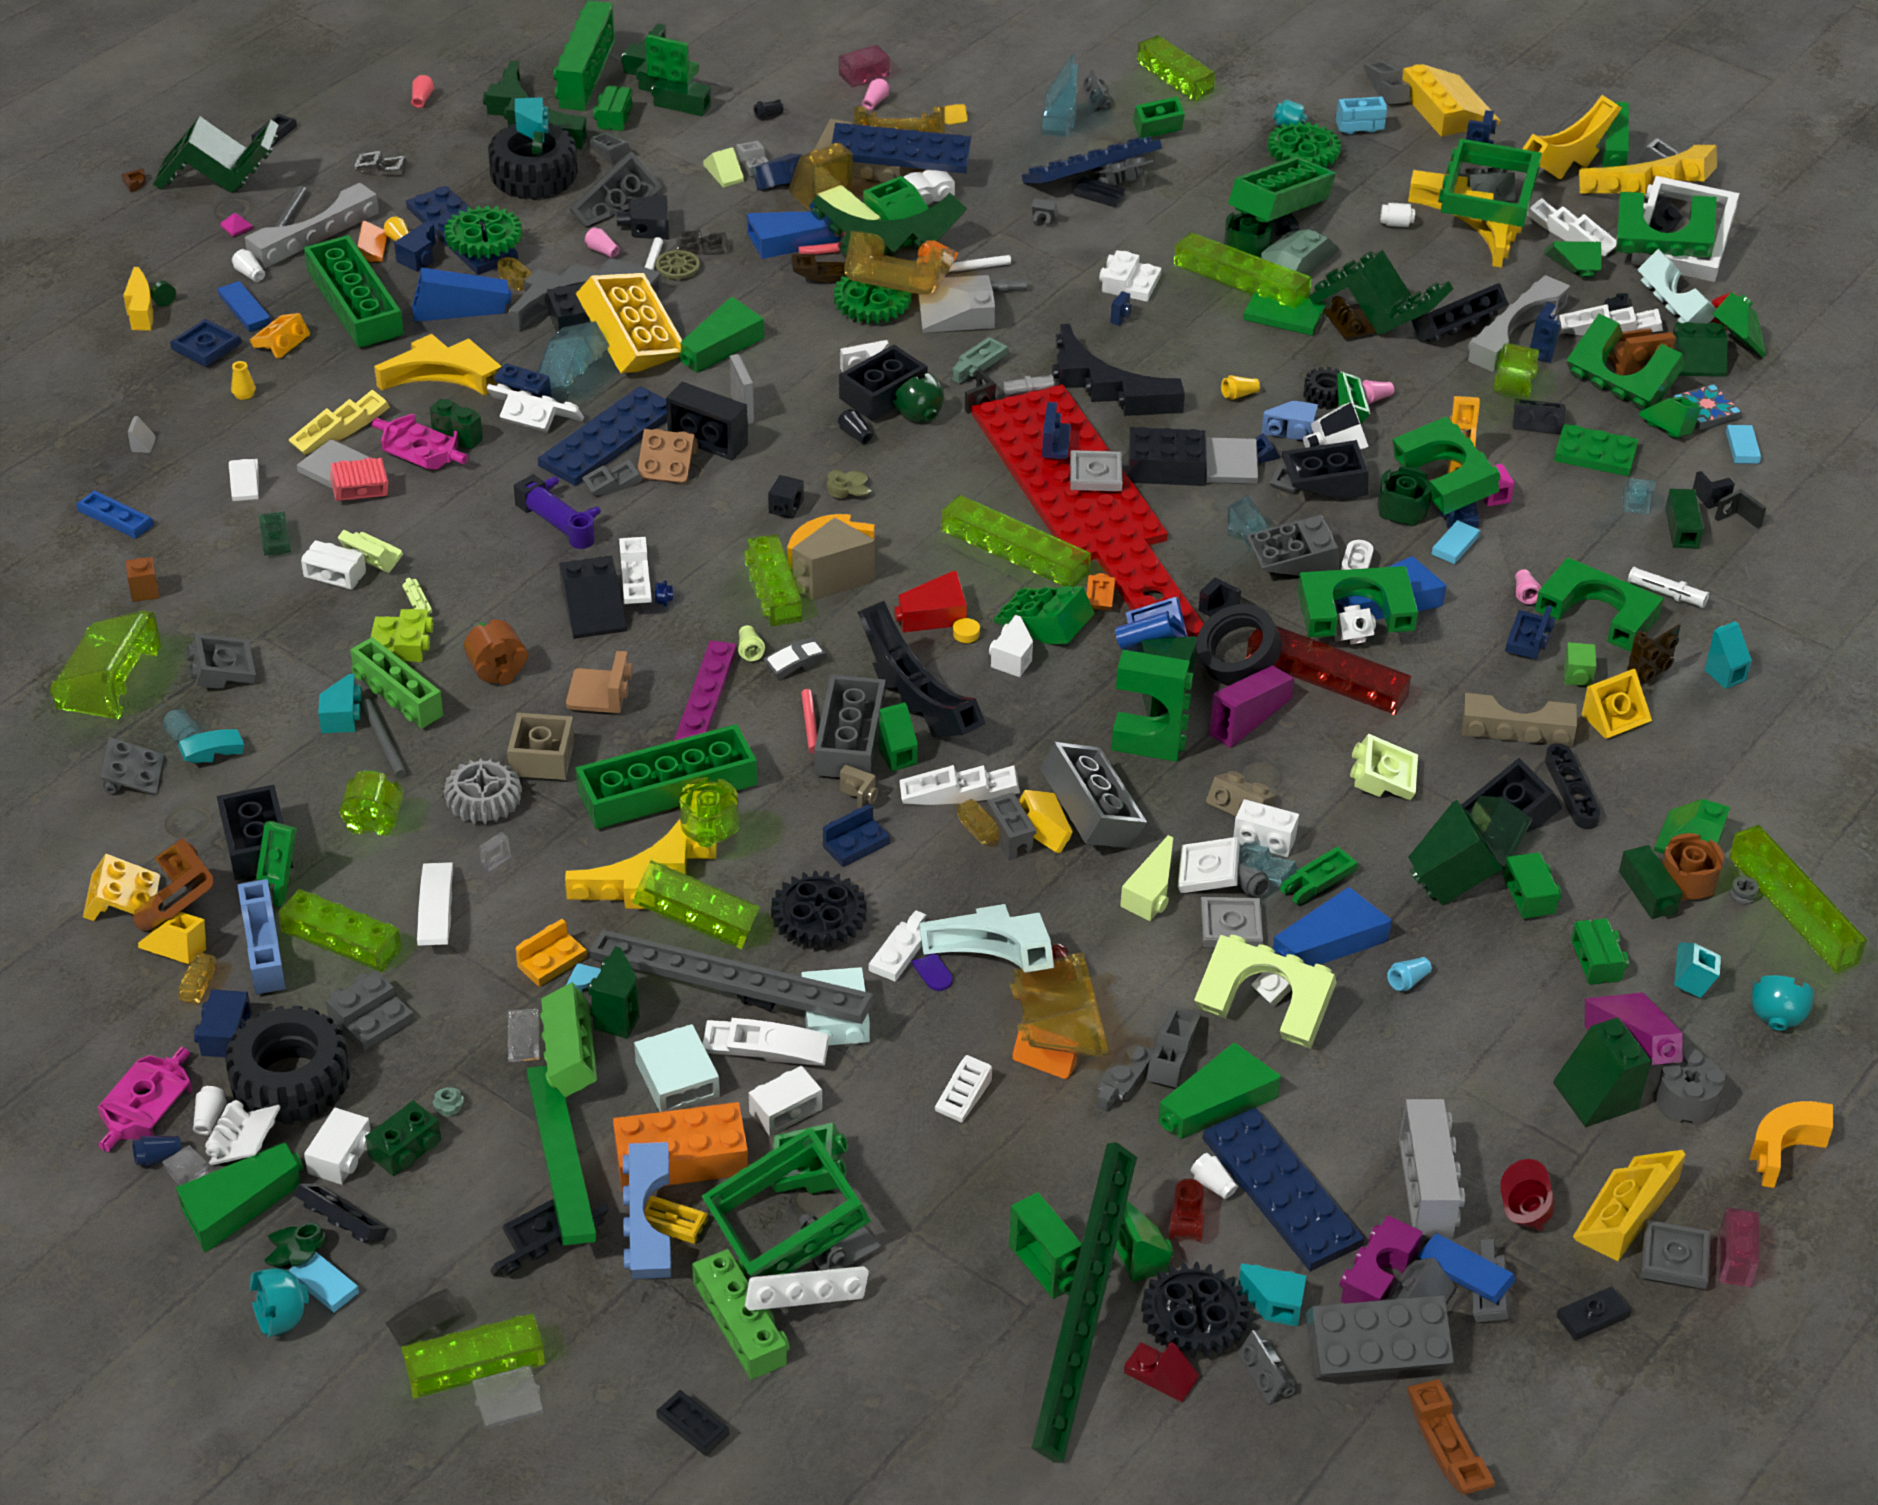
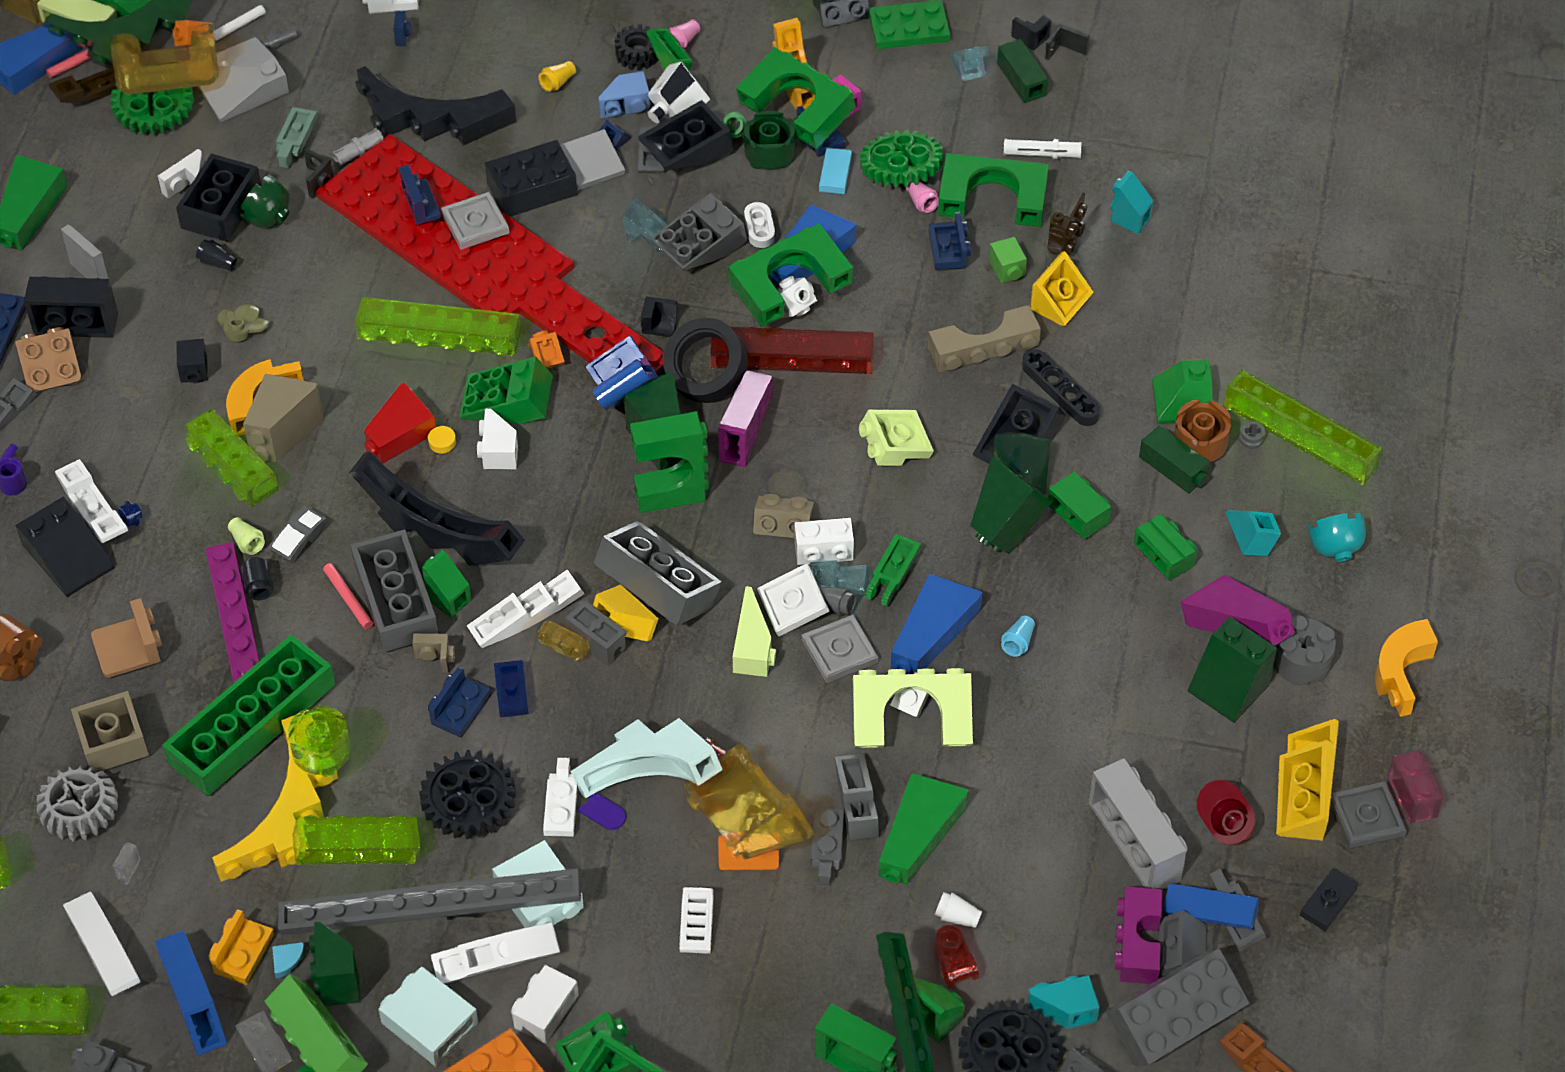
camera: 25 degrees left, 10 degrees up
dark blue plate [1202,1107,1364,1271] -> none
none -> blue slope [155,930,227,1056]
none -> black brick [241,557,273,600]
none -> clear blue plate [494,660,529,718]
none -> green cone [722,112,746,138]
none -> green gear [860,130,943,188]

